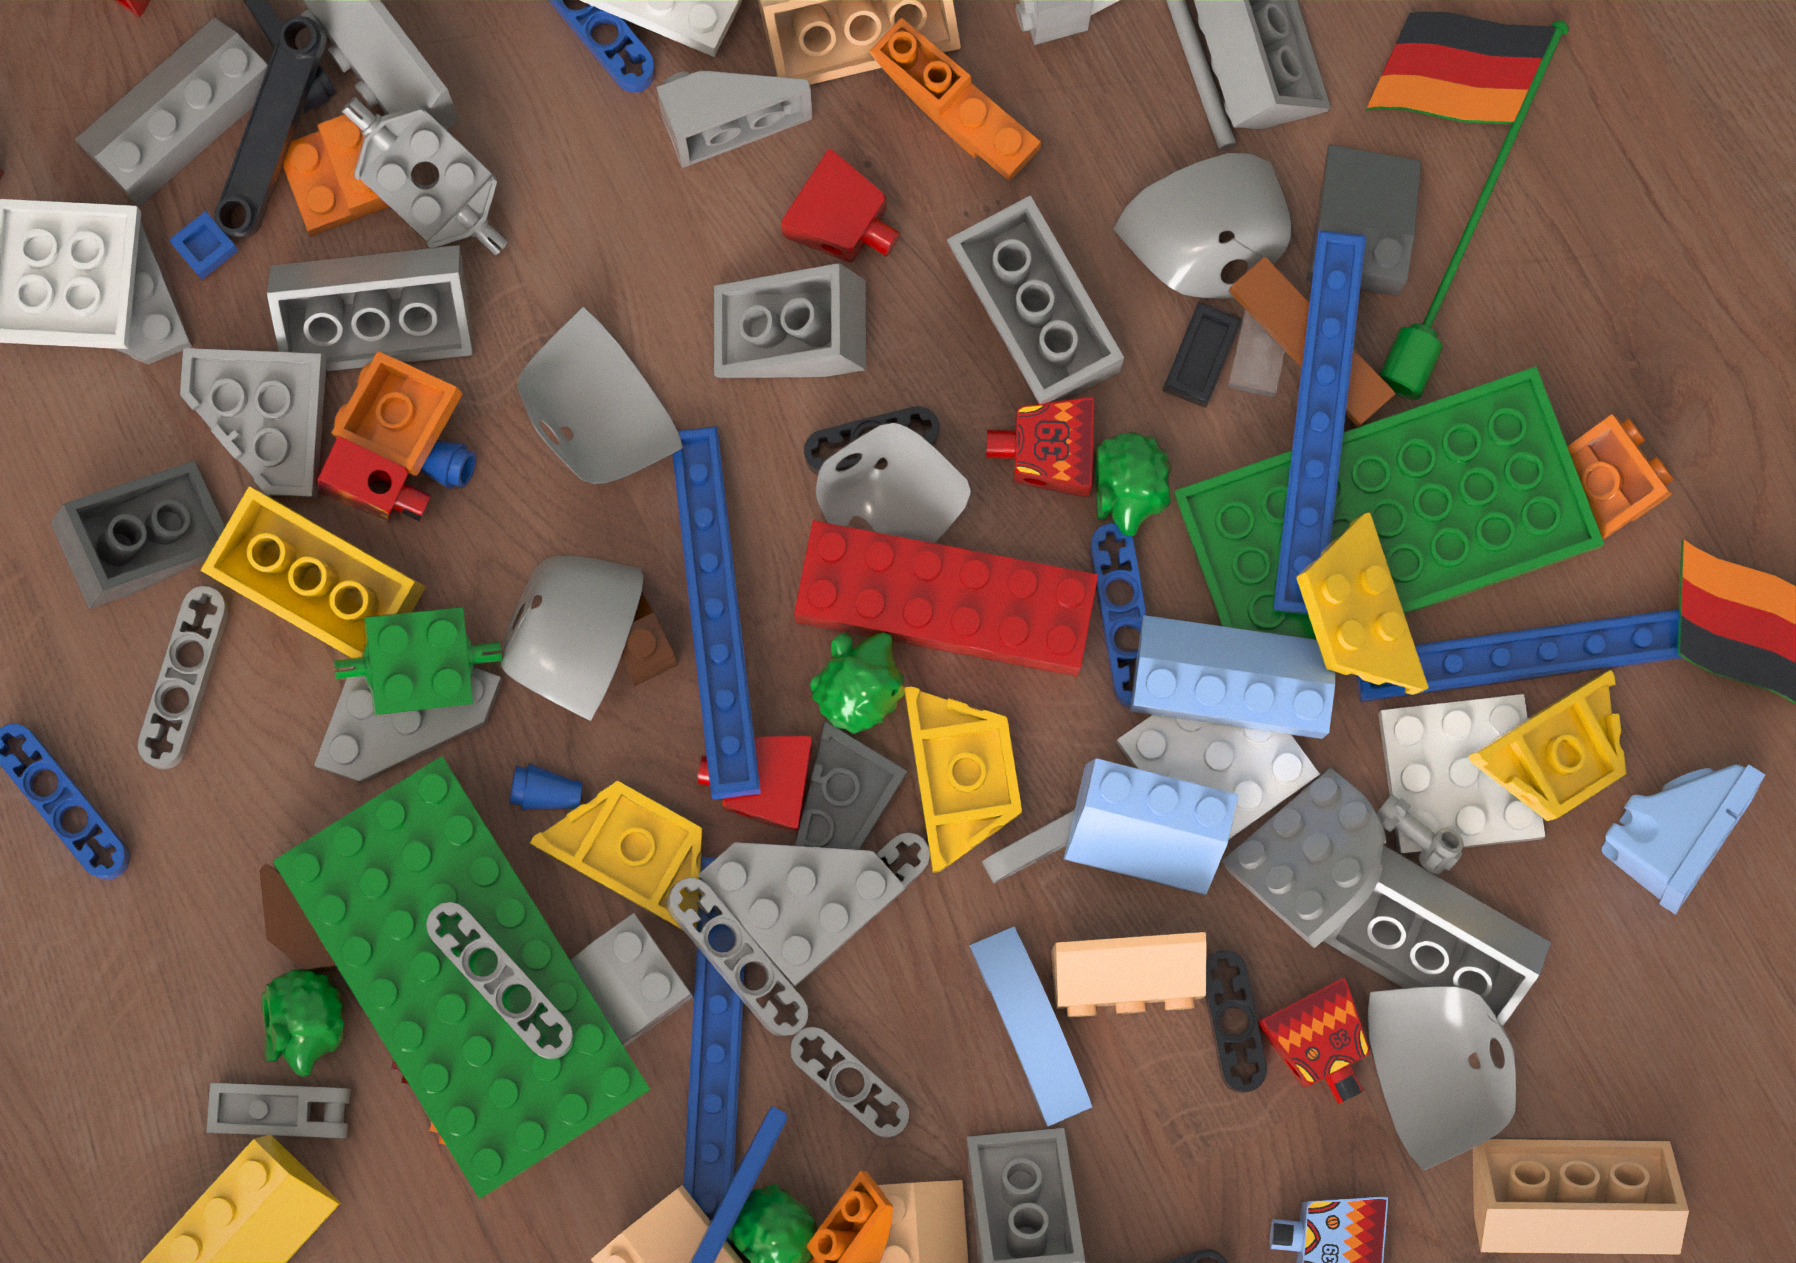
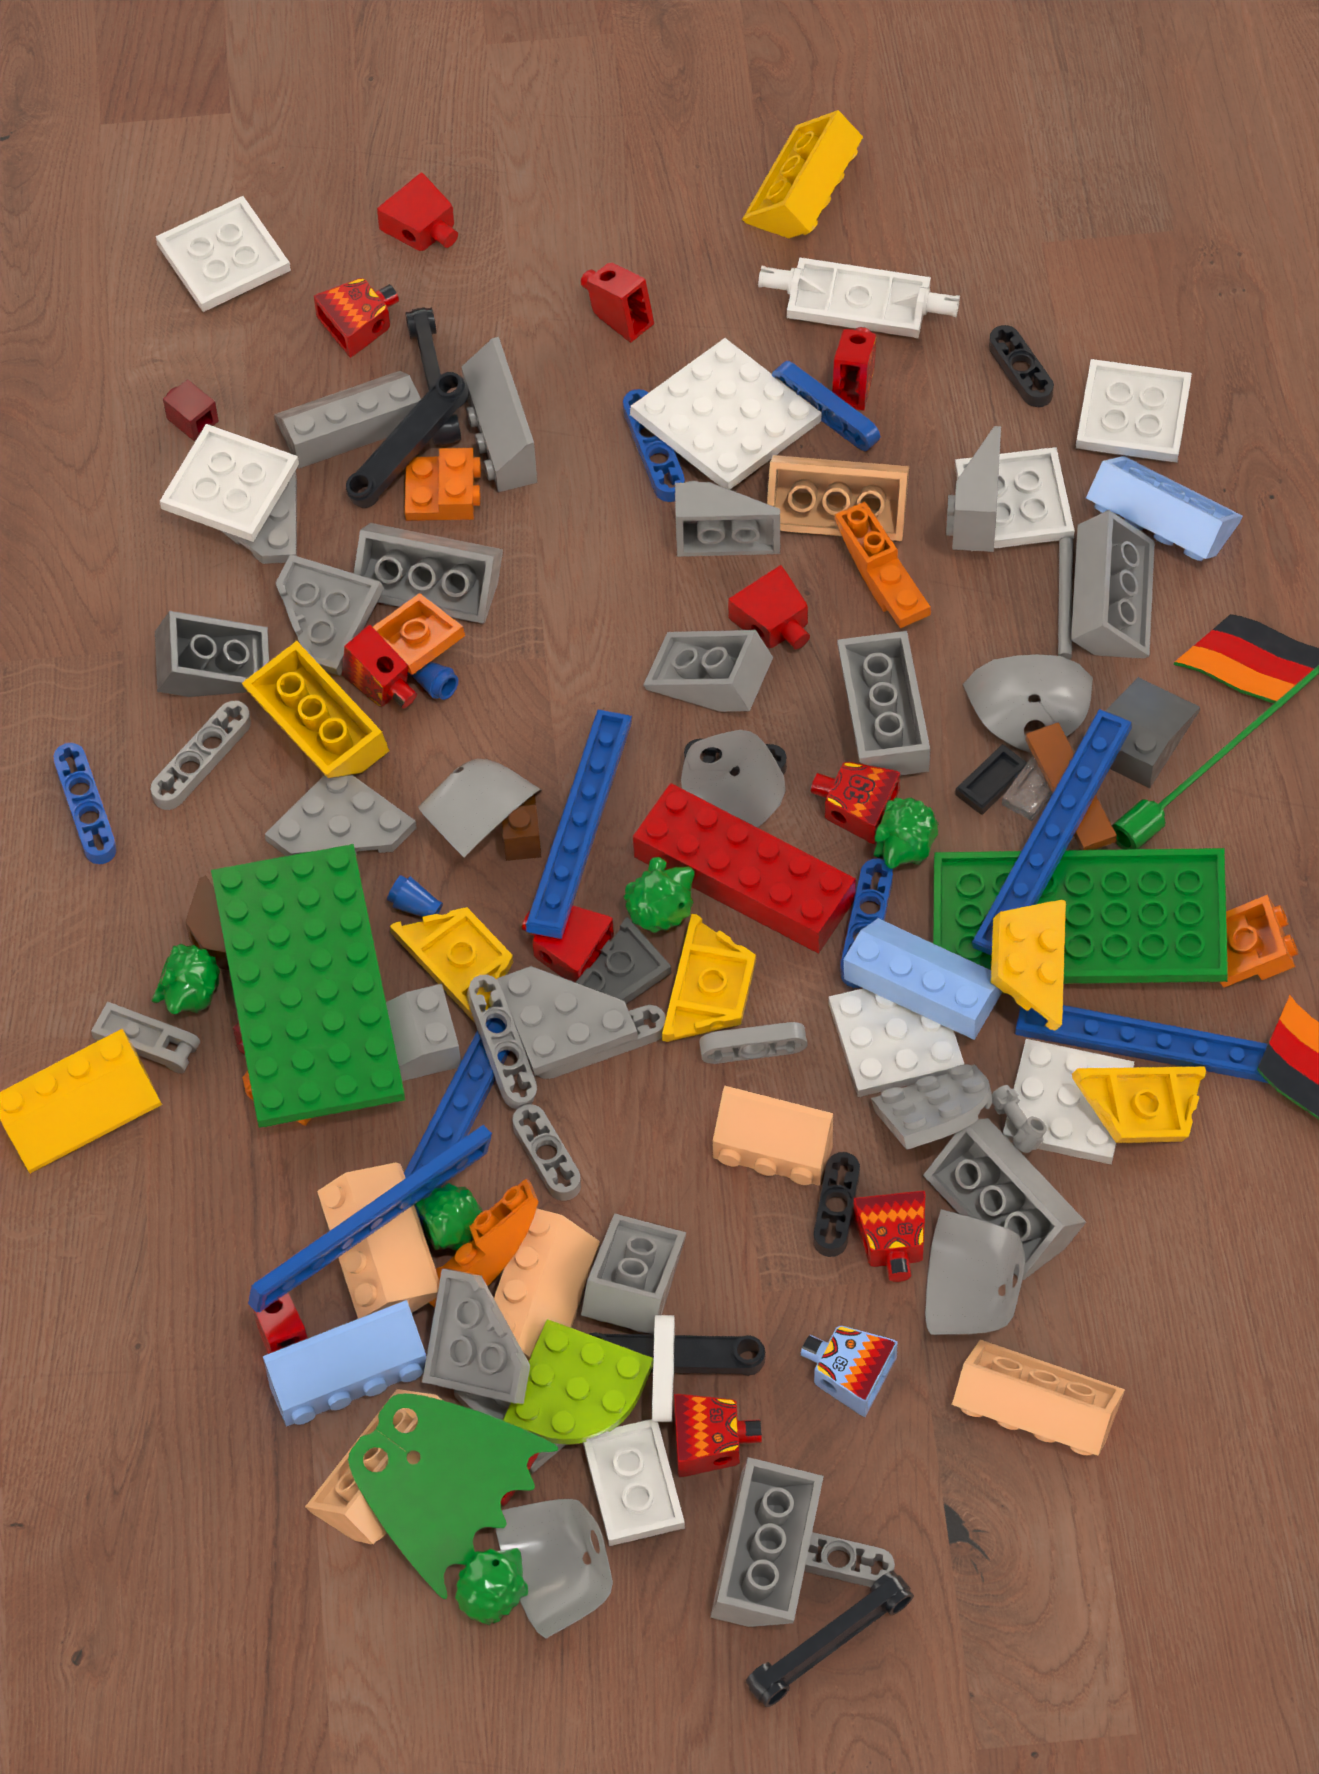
camera: 25 degrees right, 20 degrees down
blue plate [169,211,239,280] -> none
green plate [333,607,502,715] -> none
light grey plate [341,97,508,256] -> none
light grey beam [426,902,574,1059] -> none
light grey piece [517,307,683,484] -> none
light blue slope [969,927,1093,1127] -> none
light blue slope [1064,758,1238,895] -> none
light blue piece [1601,764,1765,915] -> none

